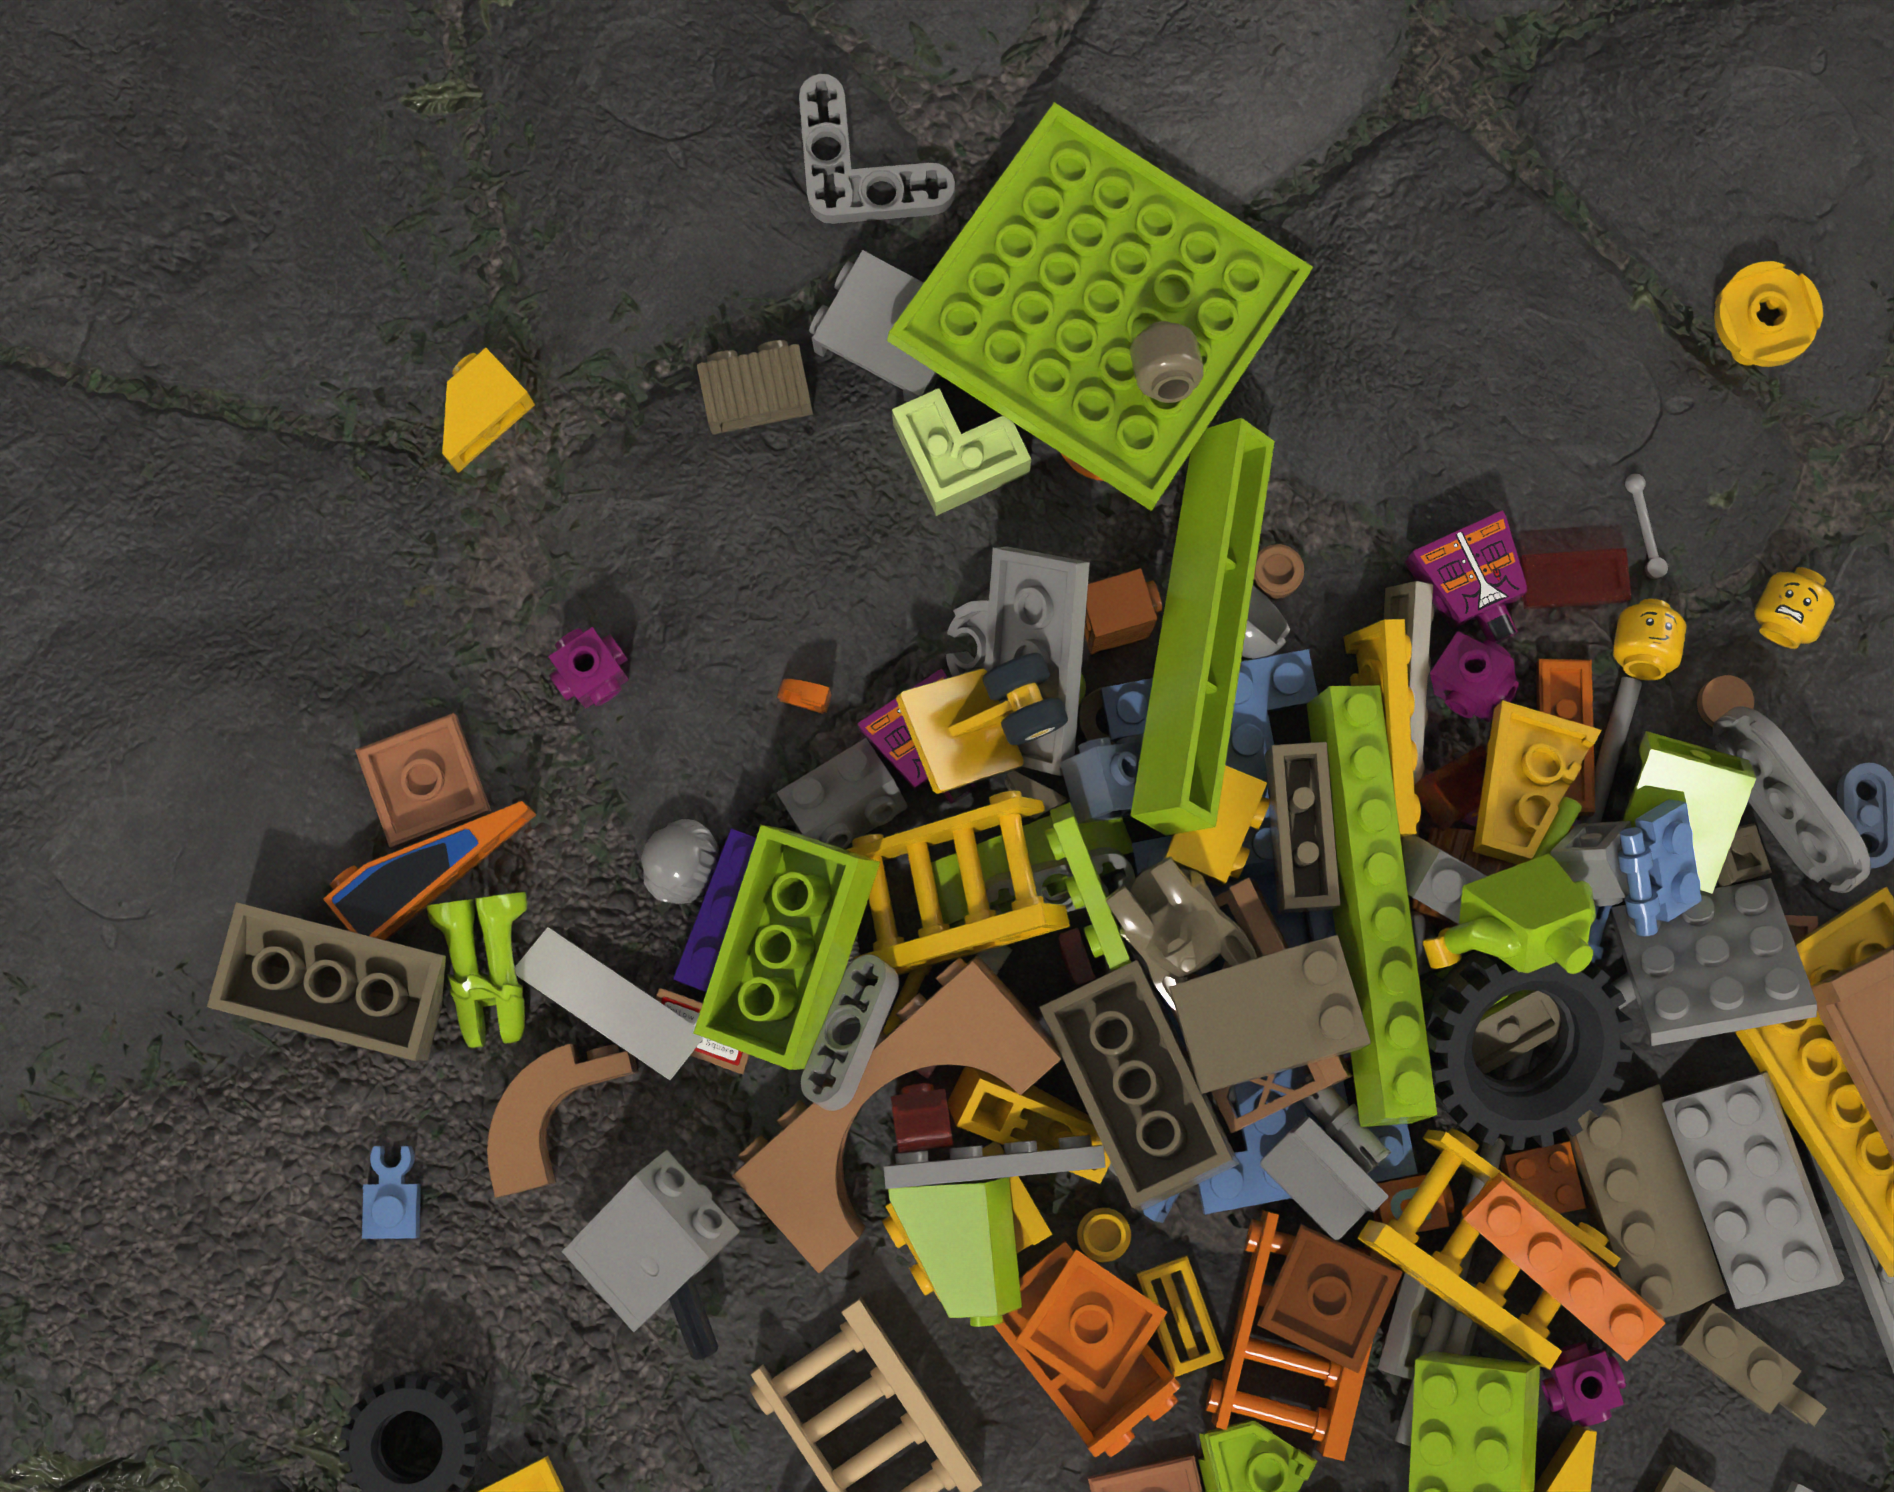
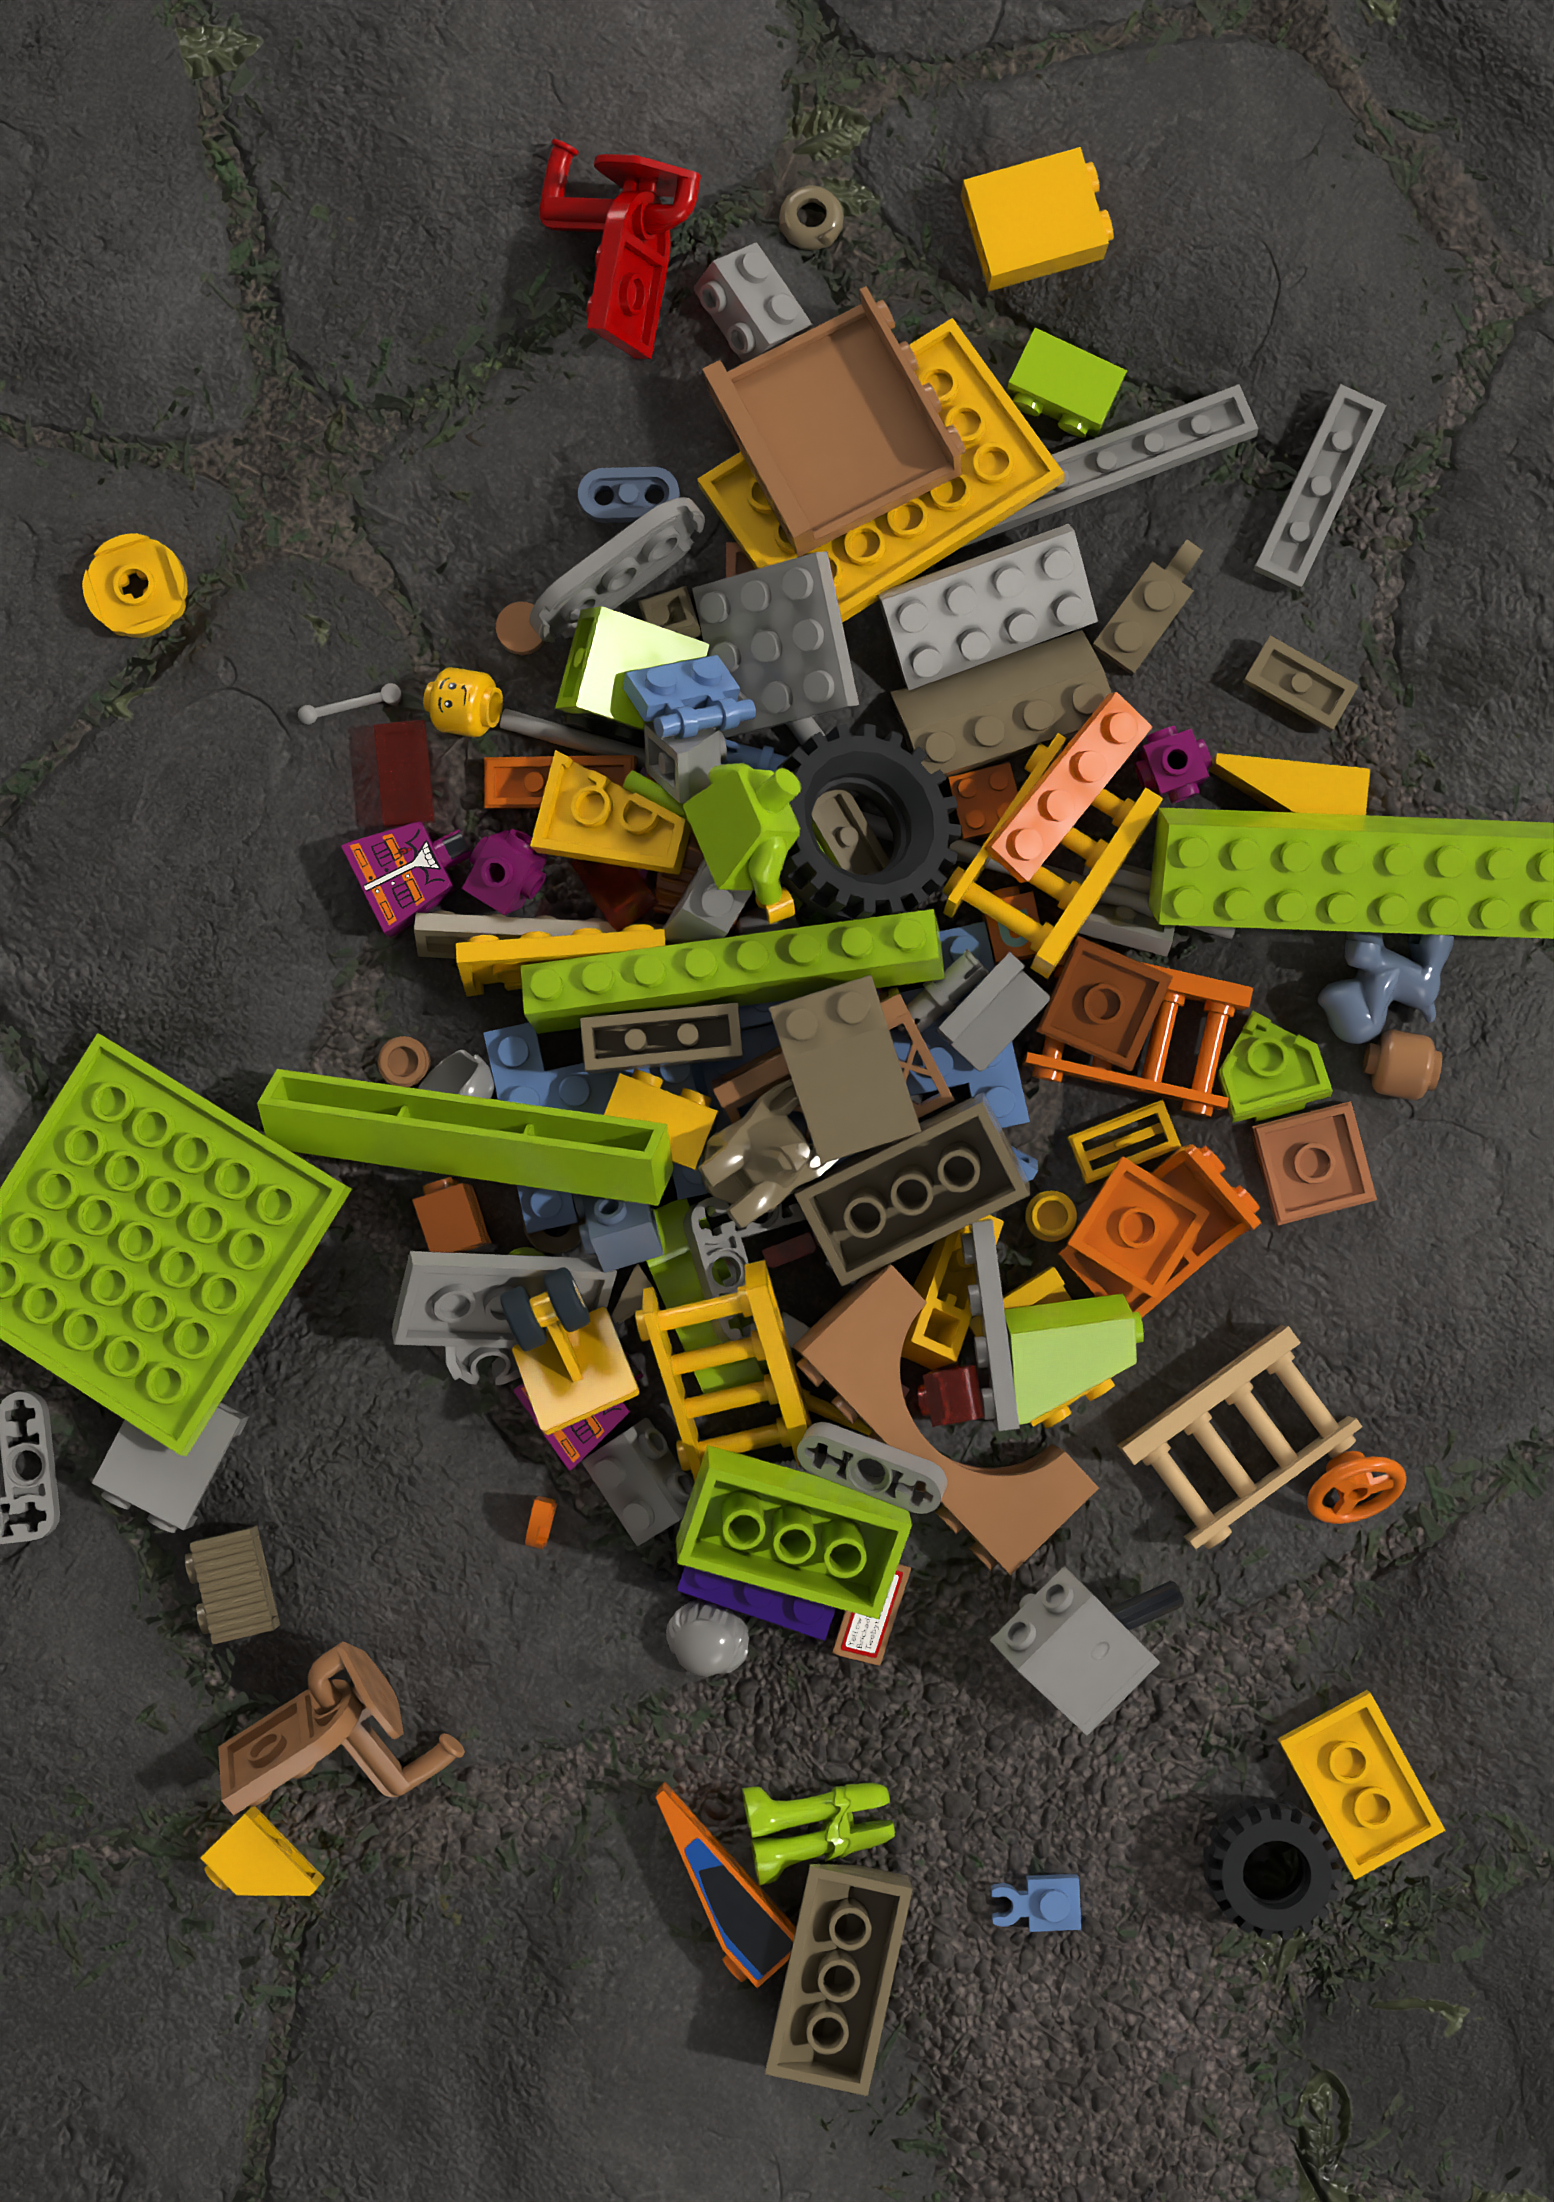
camera: 90 degrees left, 5 degrees up
nougat tile [355,713,492,849] -> none
medium nougat arch [487,1044,638,1198] -> none
white sticker [515,927,704,1080] -> none
magenta brick [548,627,629,709] -> none
yellowish green panel [892,388,1031,516] -> none
lime plate [1045,802,1131,971] -> none
dark tan head [1130,321,1204,403] -> none
yellow head [1754,567,1835,649] -> none
none -> medium nougat plate [218,1642,465,1816]

